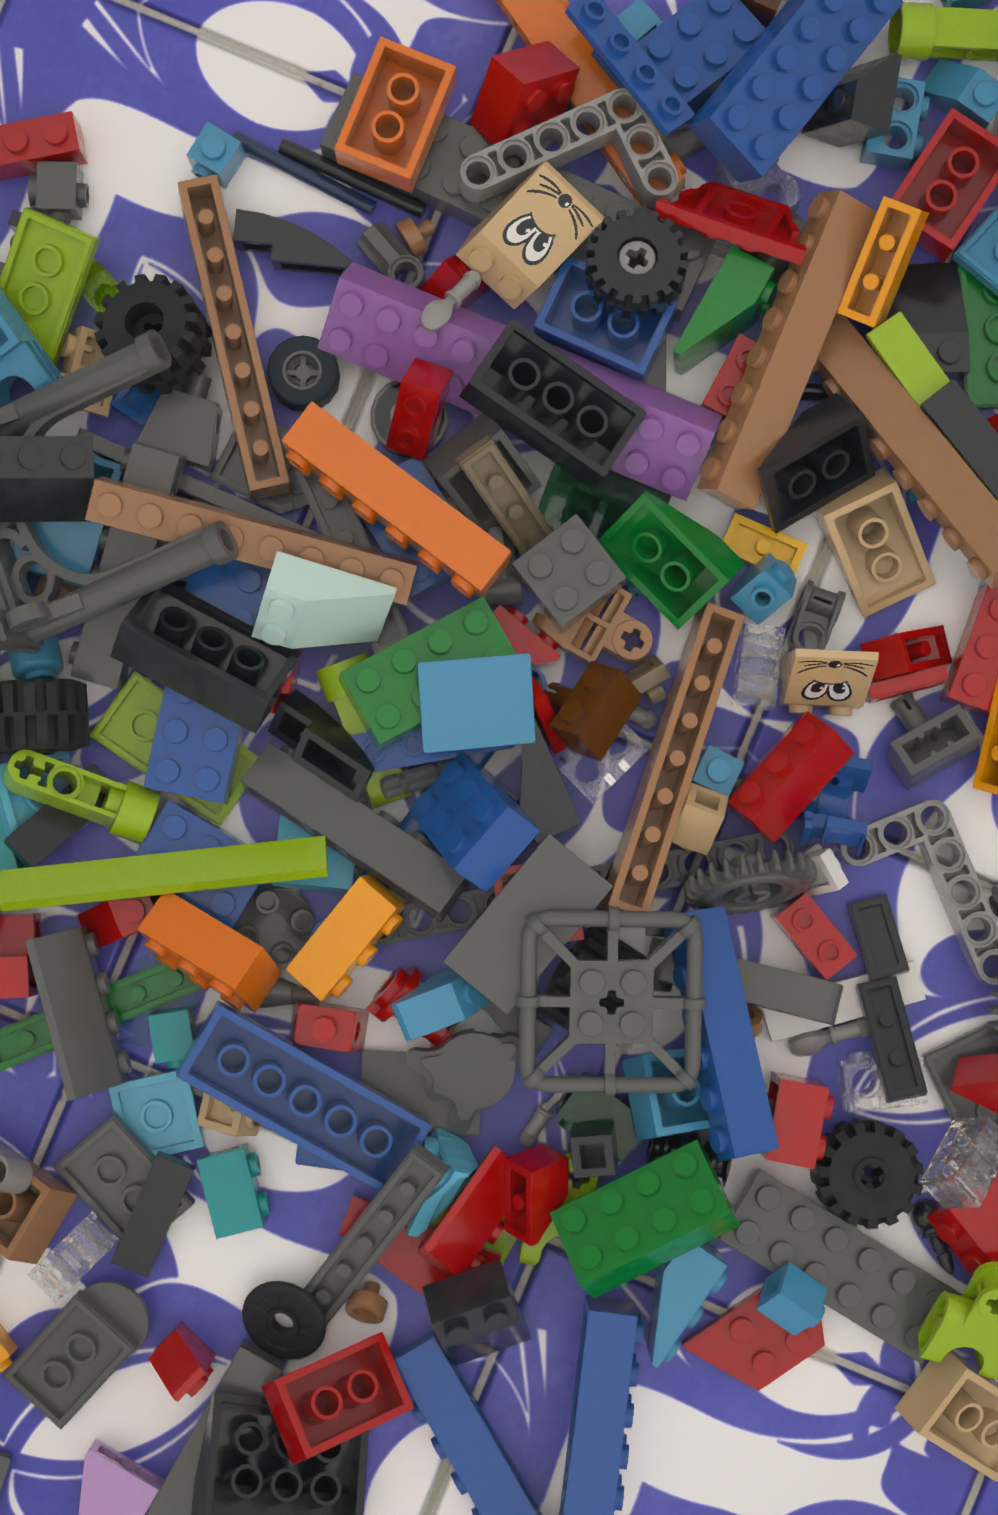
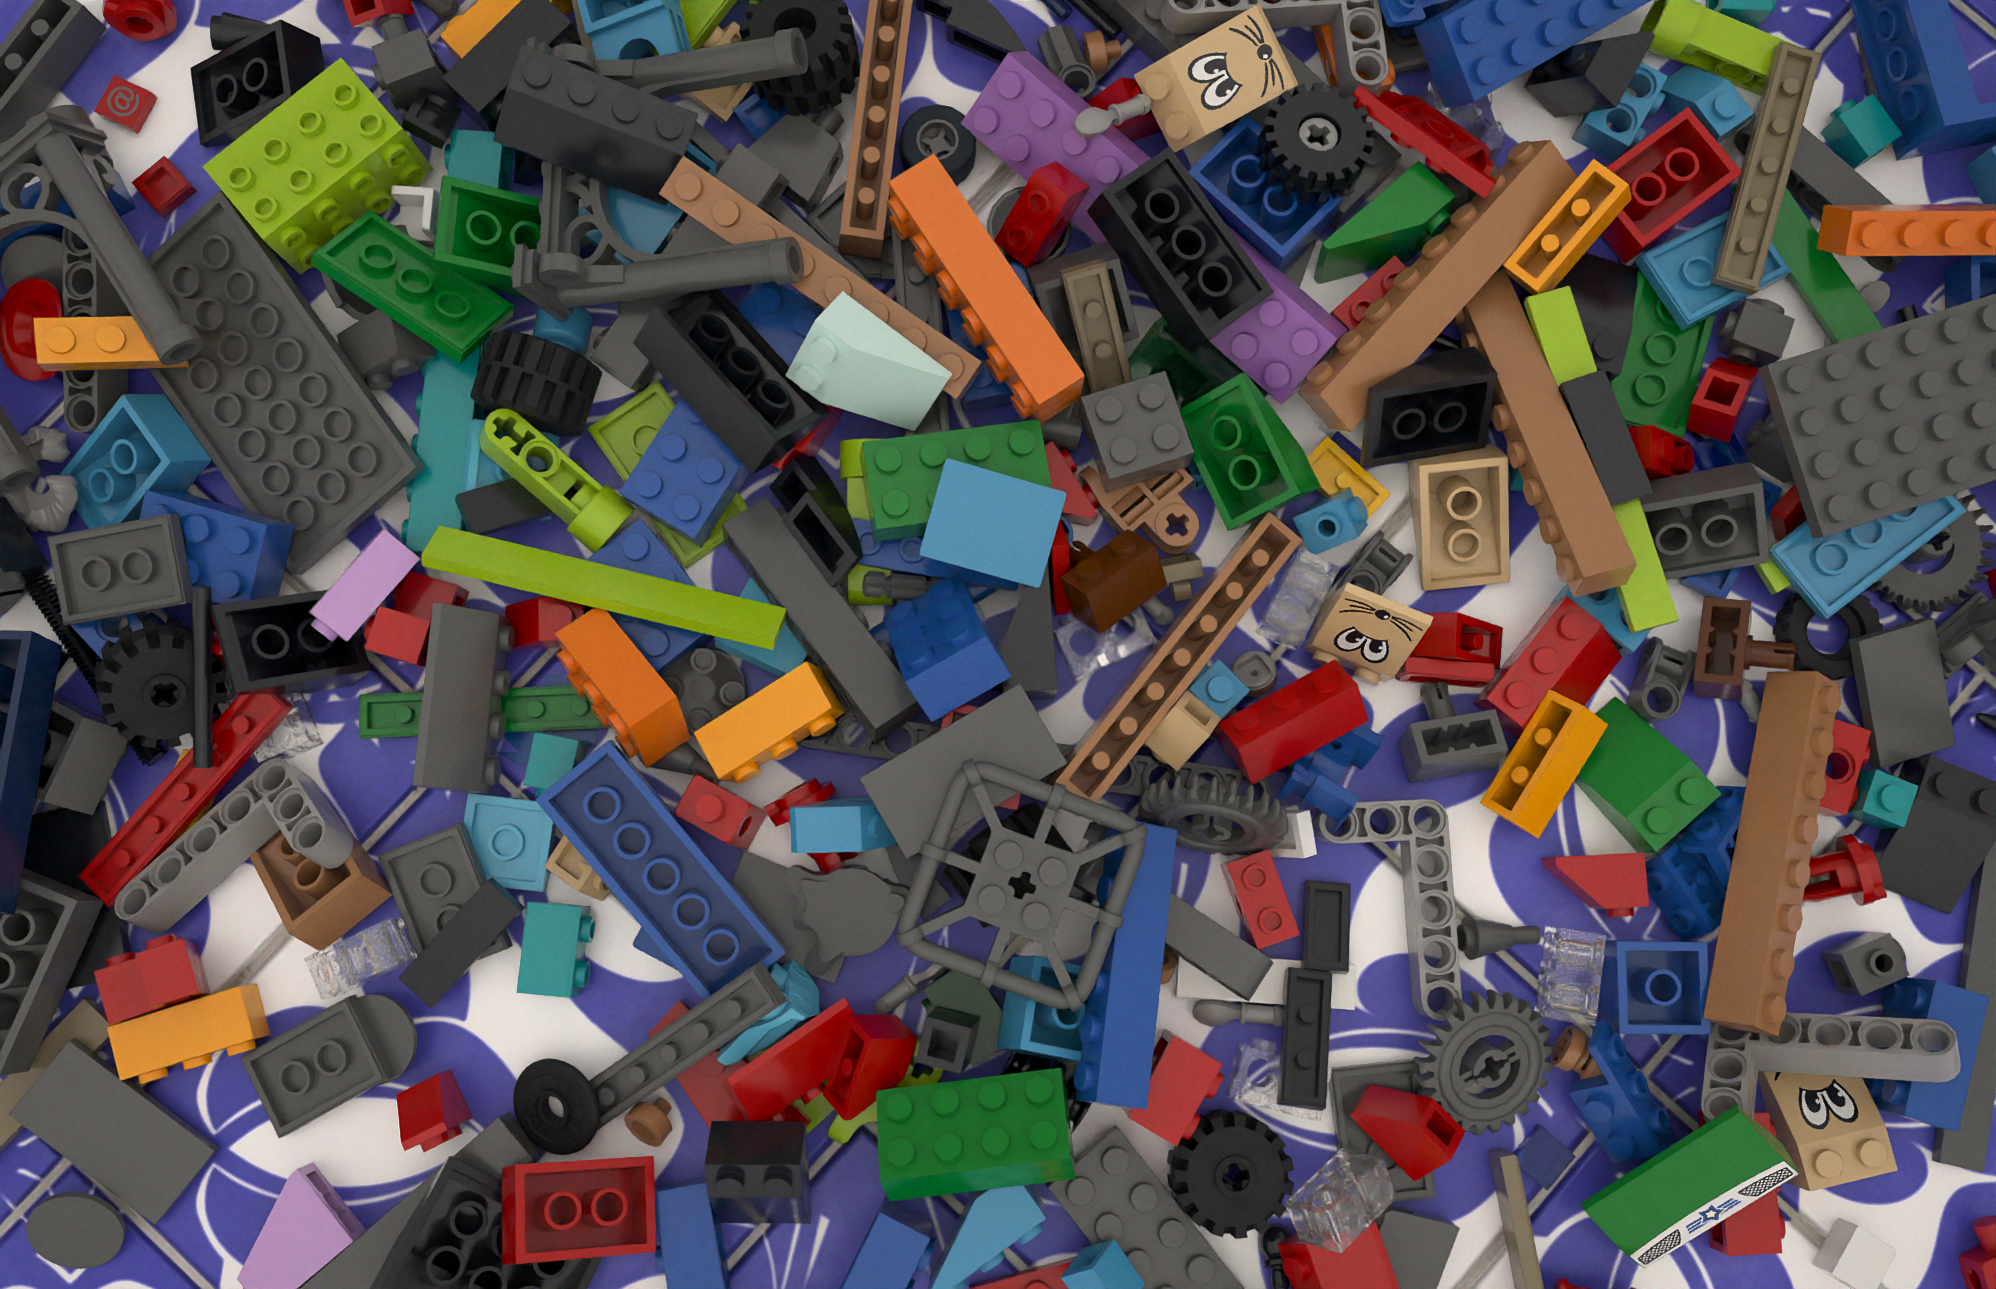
camera: 20 degrees right, 5 degrees down
none -> light grey tile [1232,651,1277,697]

